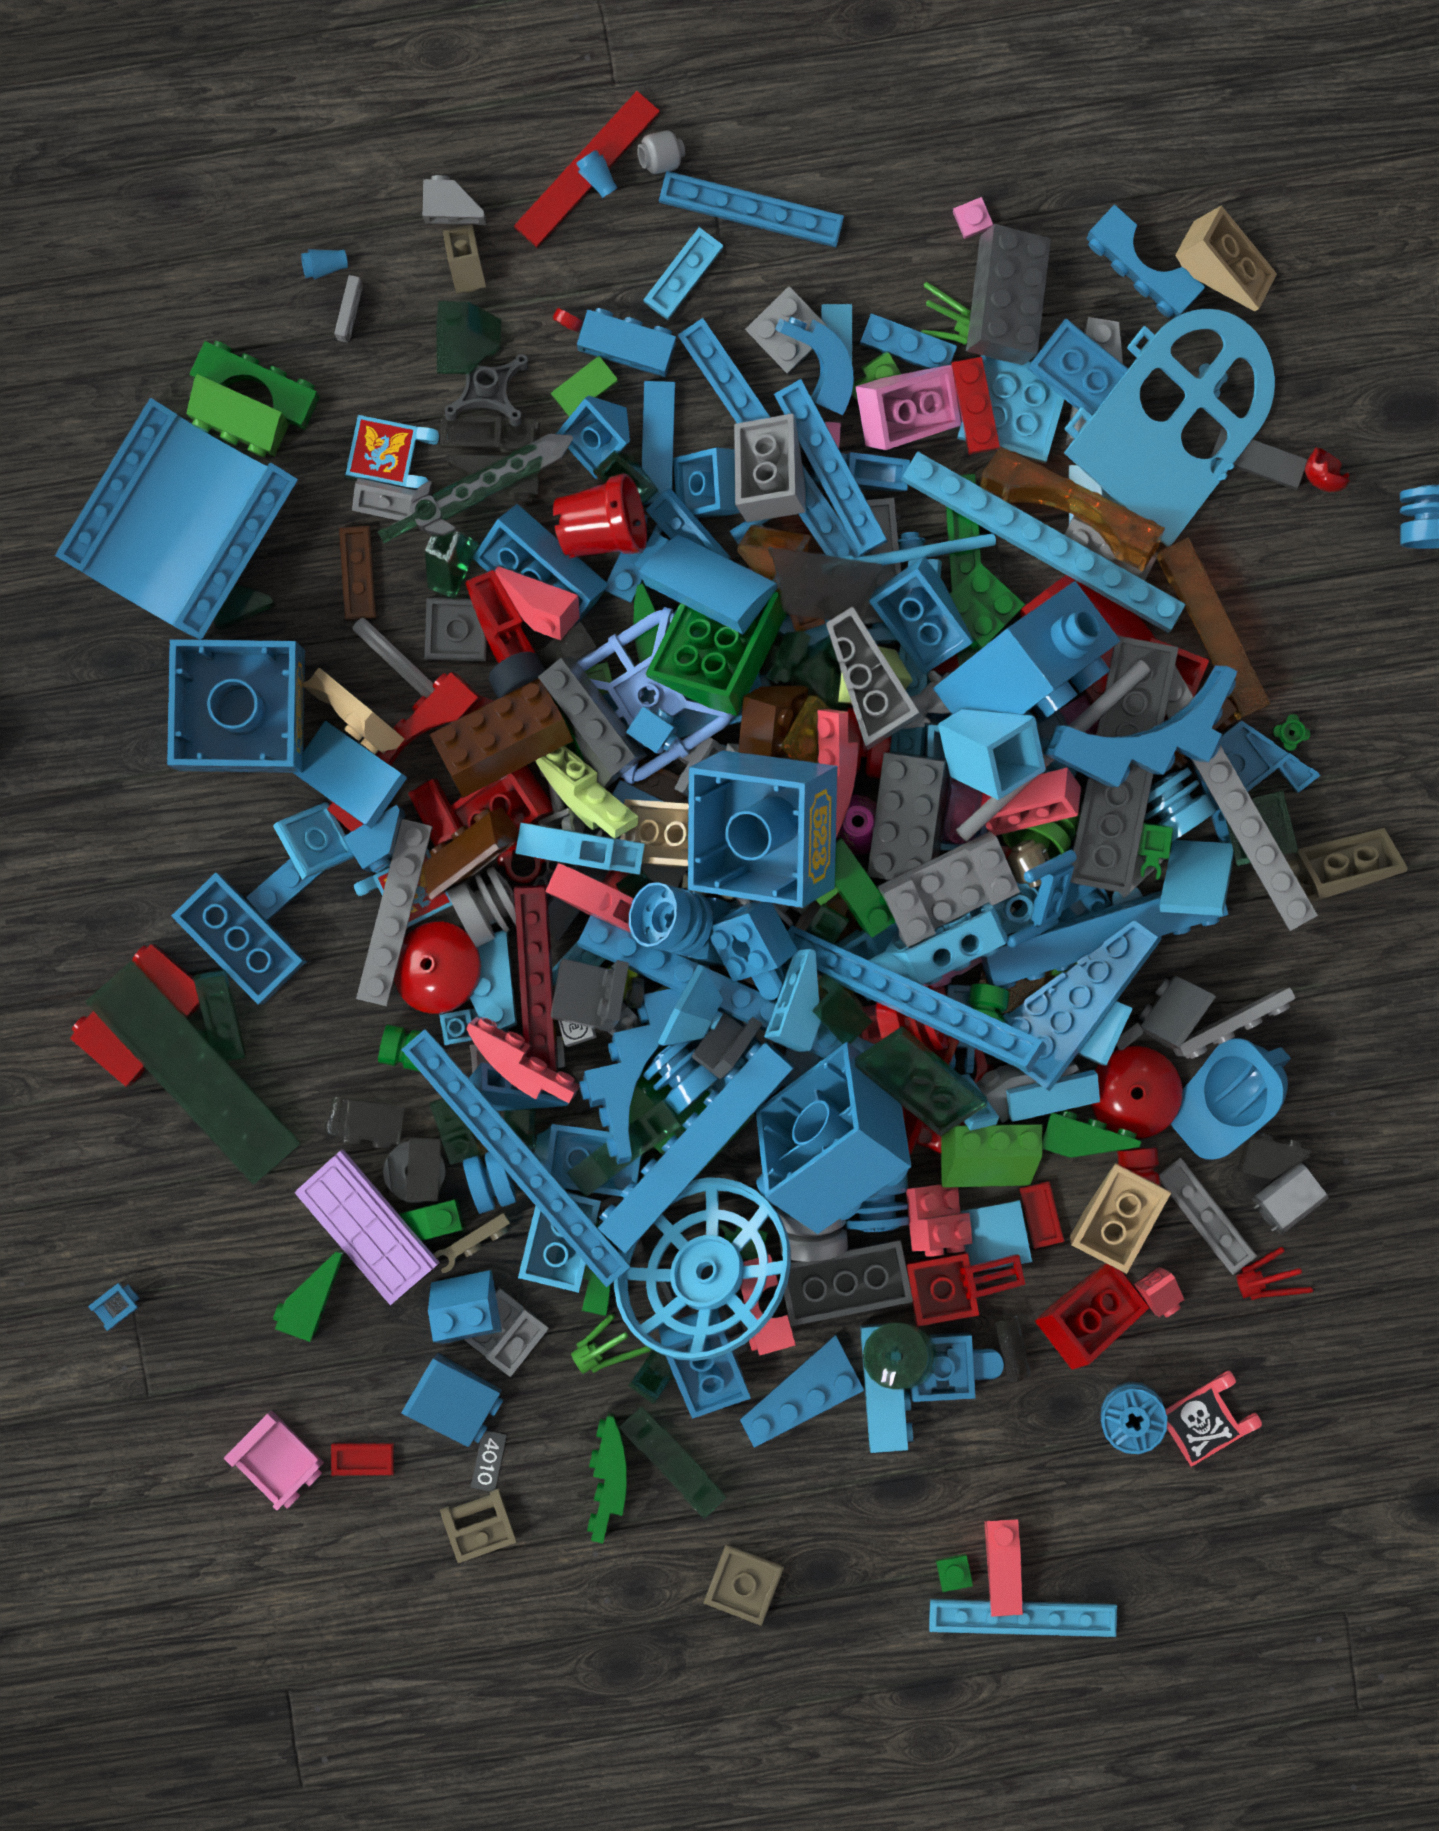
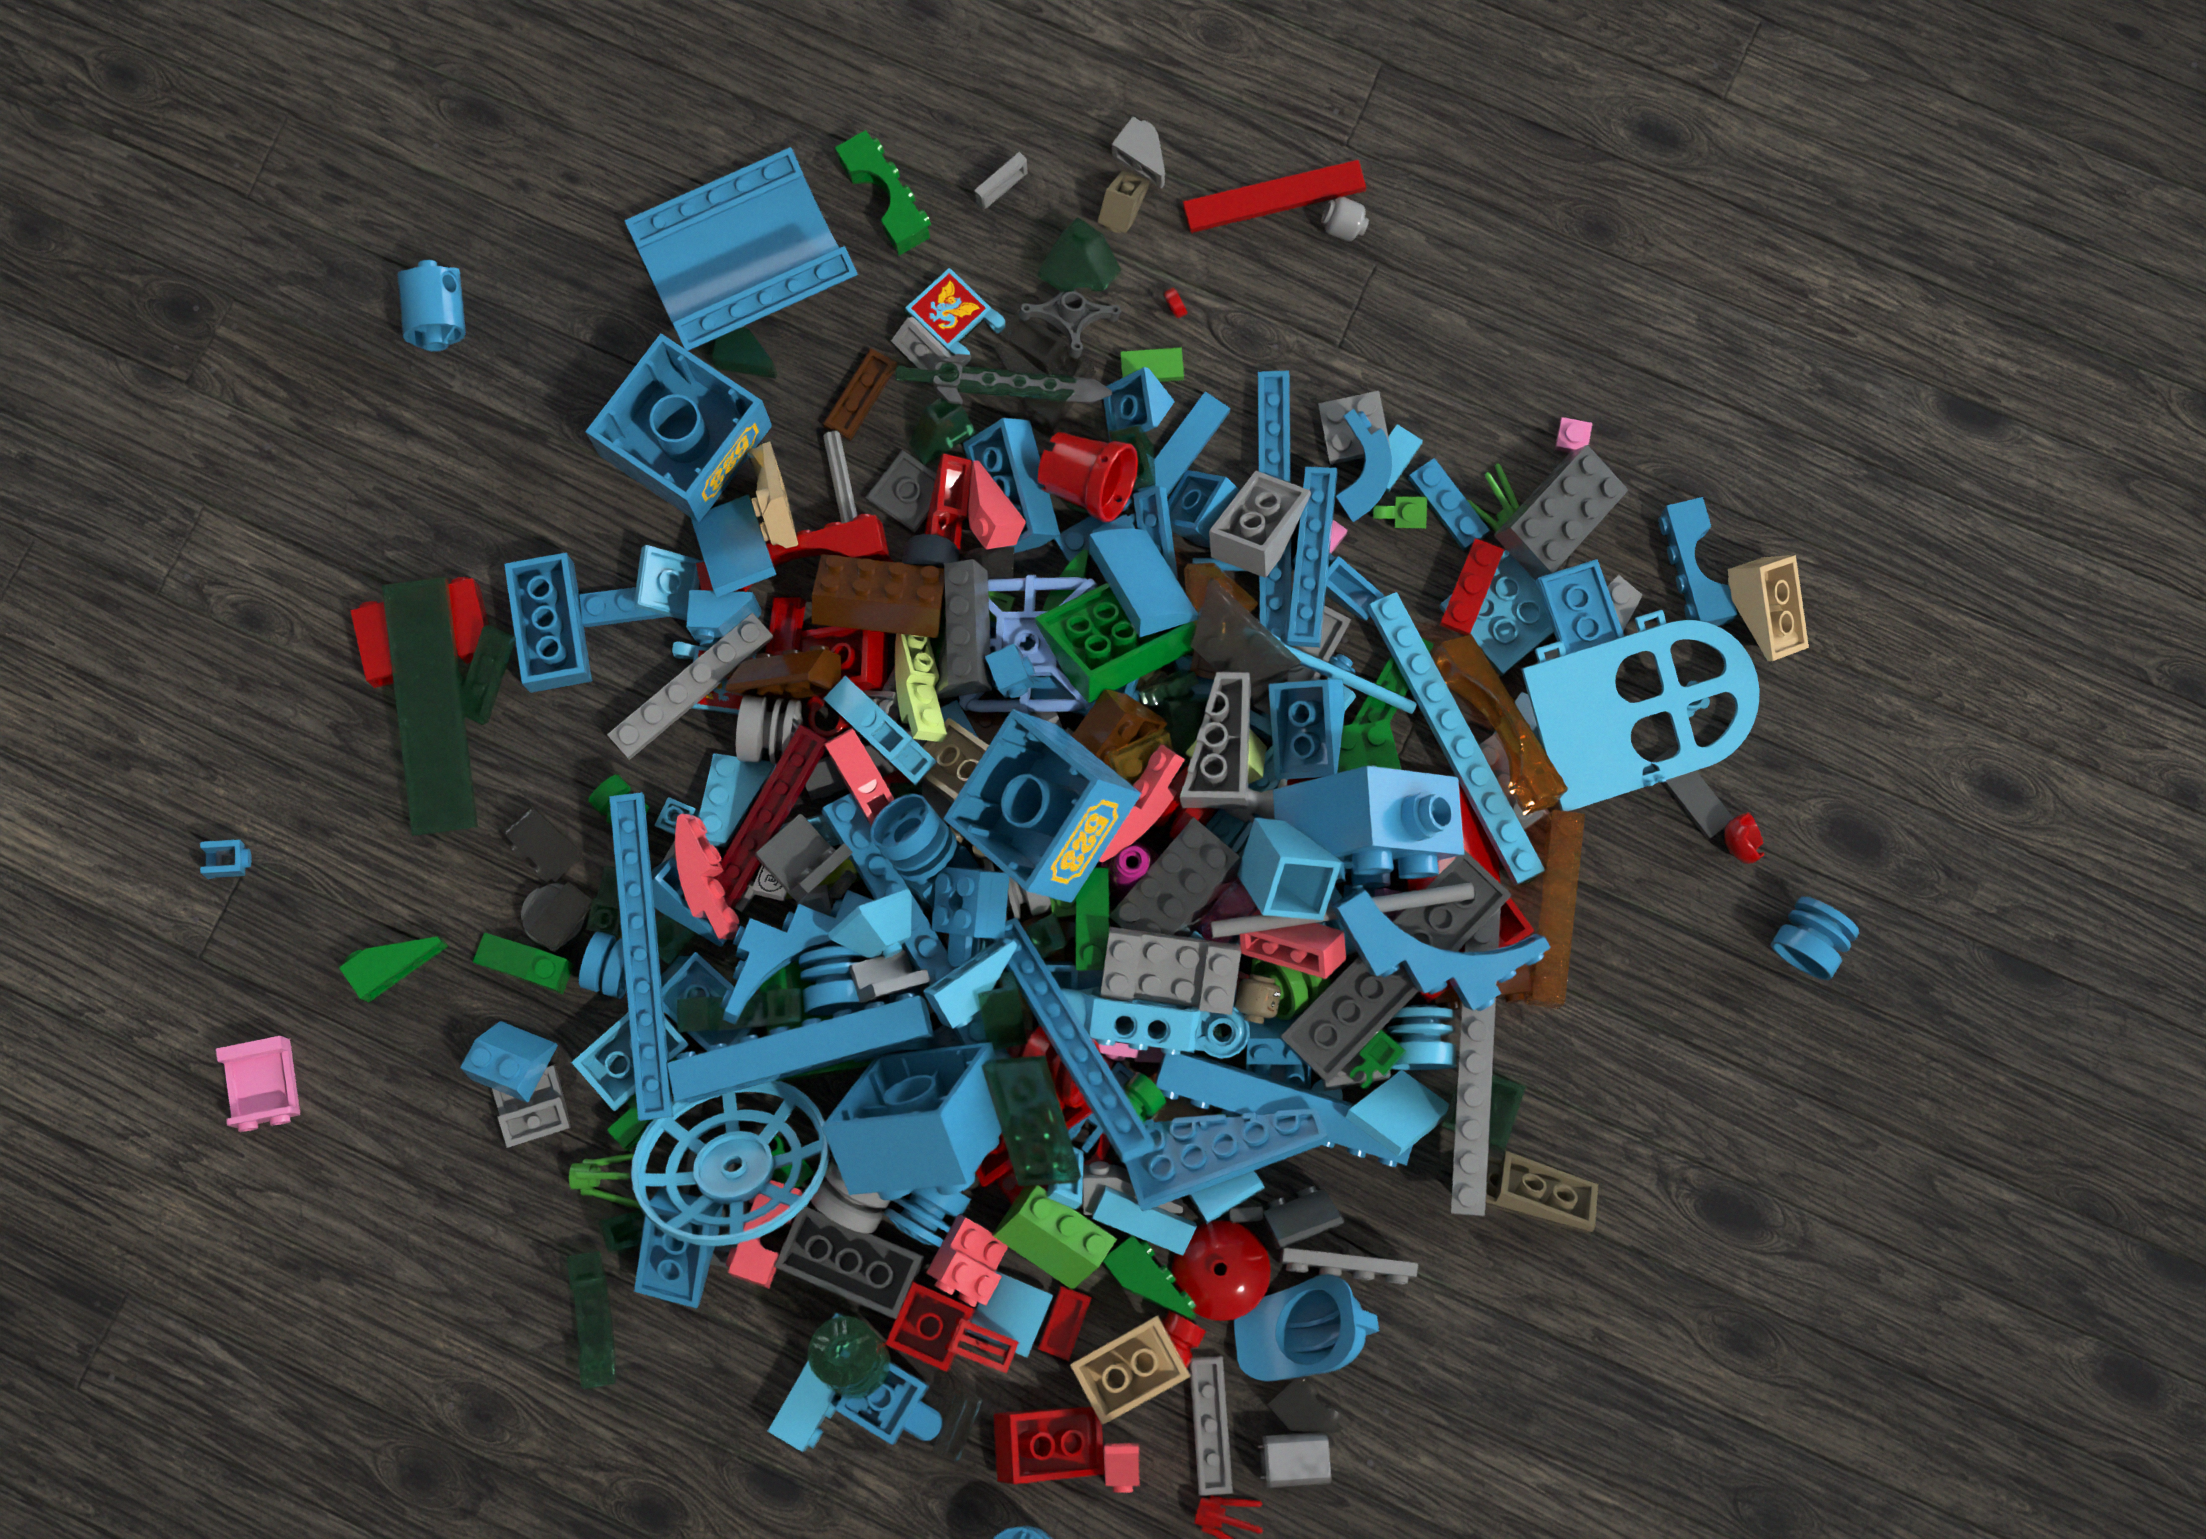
camera: 35 degrees right, 10 degrees down
bright green slope [186,374,290,458] -> none
lavender piece [294,1149,440,1305] -> none
dark azure cone [301,249,348,280] -> none
red tile [331,1443,394,1476] -> none
red dish [394,921,481,1014] -> none
dark azure slope [401,1353,503,1447] -> none
dark tan plate [433,1212,512,1273] -> none
dark tan plate [440,1488,517,1563] -> none
dark grey sticker [471,1430,507,1492] -> none
dark azure cone [576,150,618,198] -> none
dark azure brick [577,308,676,378] -> none
green slope [587,1412,627,1544] -> none
medium azure plate [644,227,723,320] -> none
dark azure tile [659,171,844,248] -> none
dark tan plate [704,1544,784,1626] -> none
dark azure wing [740,1334,864,1448] -> none
bright pink slope [856,365,961,450] -> none
dark azure plate [1007,850,1077,948] -> none
dark azure wing [1191,720,1320,843] -> none
green plate [1273,714,1310,751] -> none

